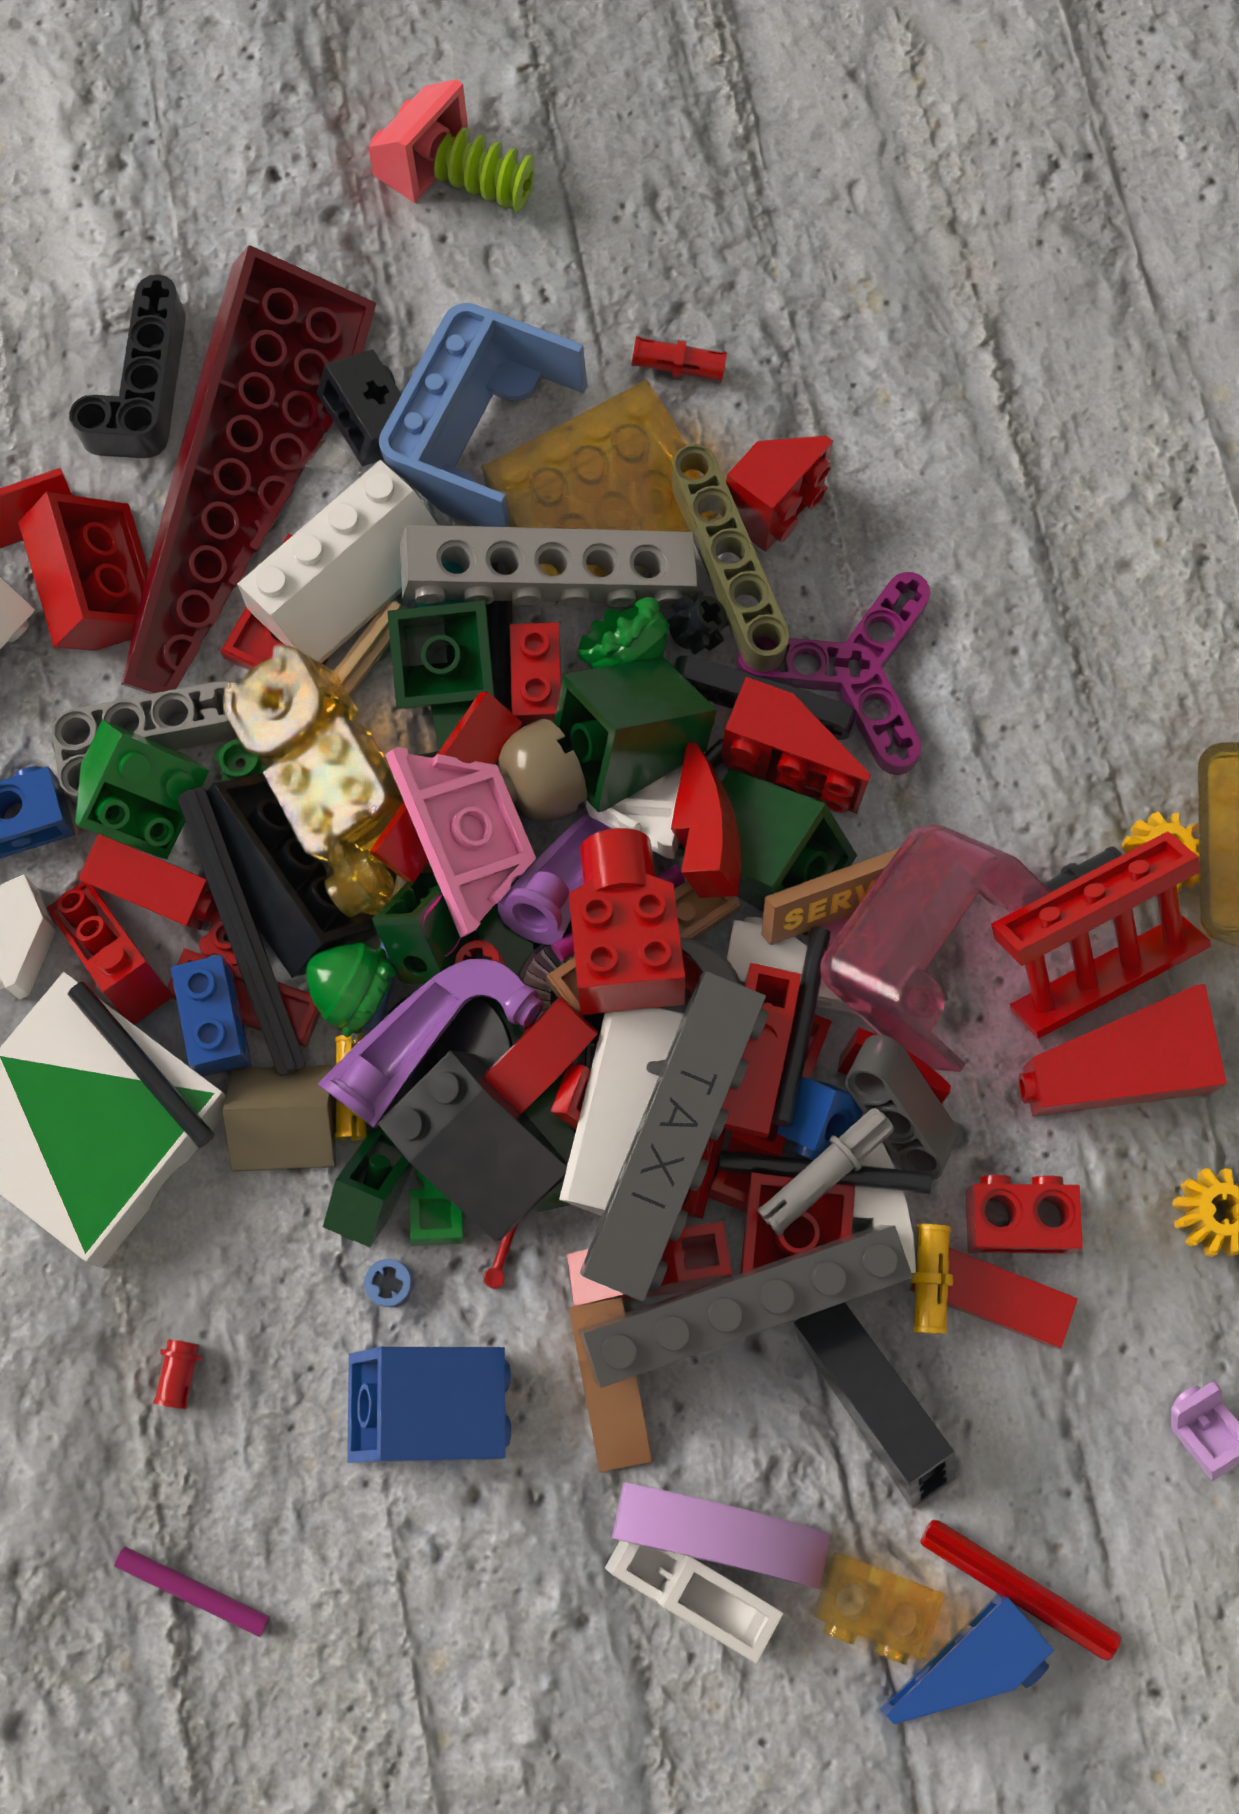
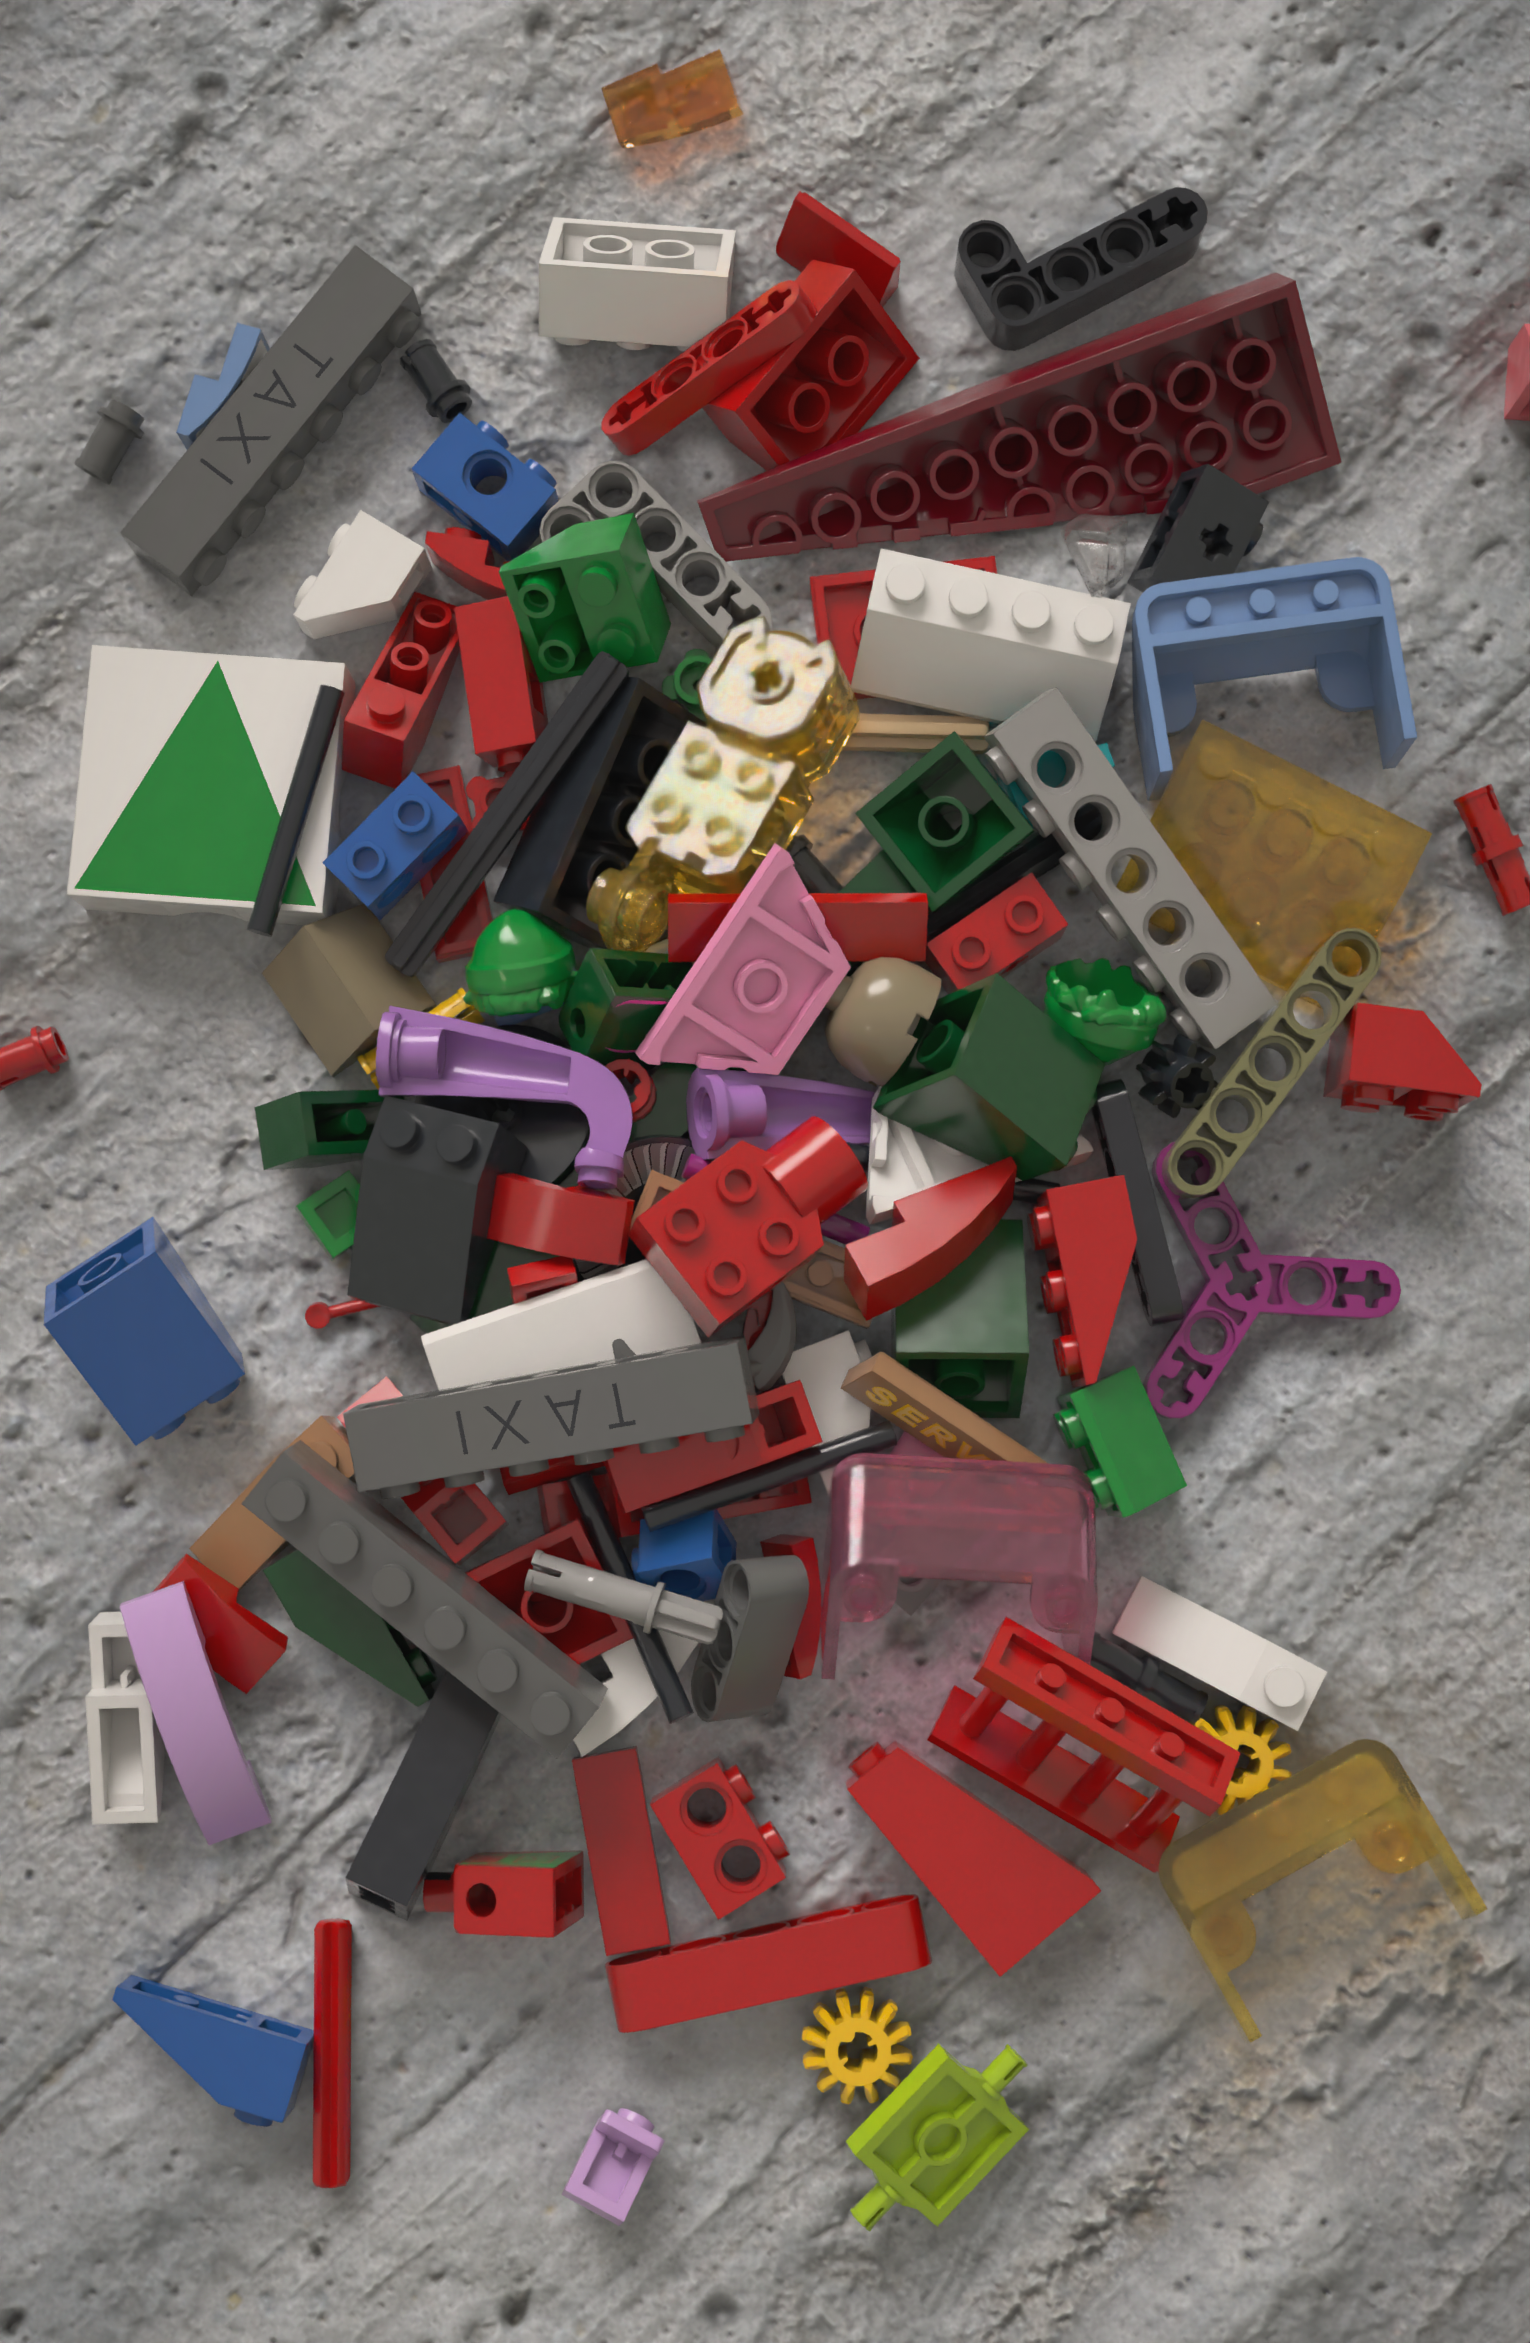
camera: 60 degrees right, 10 degrees up
medium blue bush [364,1259,414,1307] -> none
clear yellow brick [813,1551,945,1665] -> none
yellow pin [911,1224,953,1334] -> none
none -> red slope [153,1553,288,1694]
none -> dark green slope [263,1549,438,1707]
none -> red torso [423,1851,584,1938]
none -> red slope [425,527,509,600]
none -> red beam [601,280,817,456]
none -> red beam [605,1894,932,2033]
none -> green slope [1053,1366,1187,1518]
none -> white slope [1111,1576,1327,1731]

